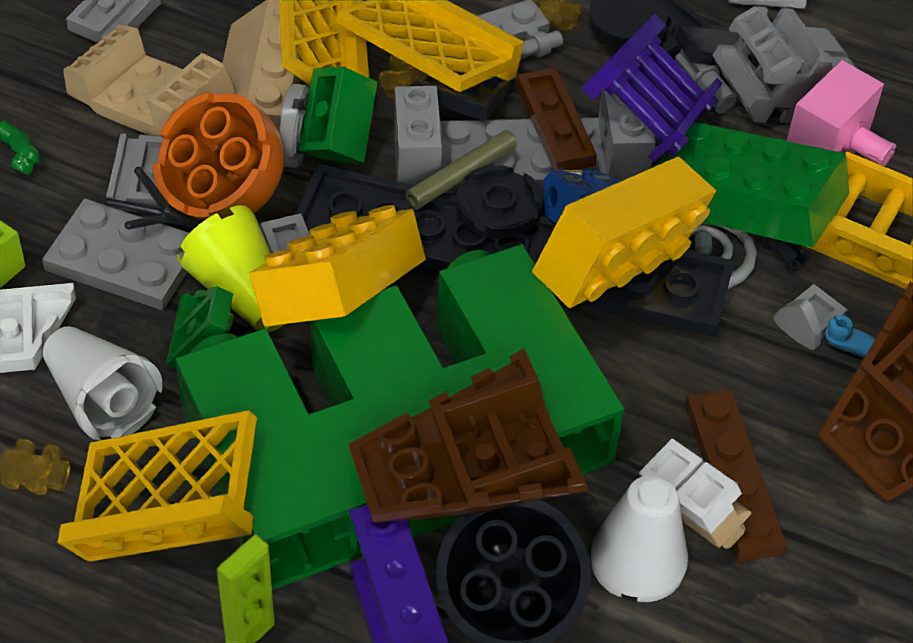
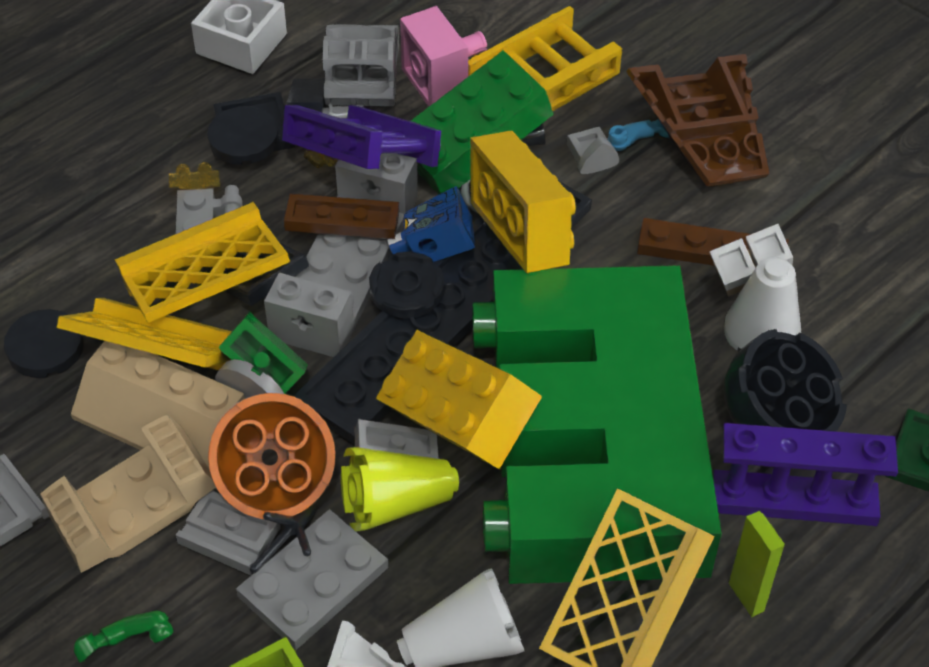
camera: 65 degrees left, 0 degrees up
green wing [166,286,234,371] -> none
reddish brown wedge [348,348,588,522] -> none
clear yellow piece [379,54,429,99] -> none
olive piece [405,130,517,209] -> none

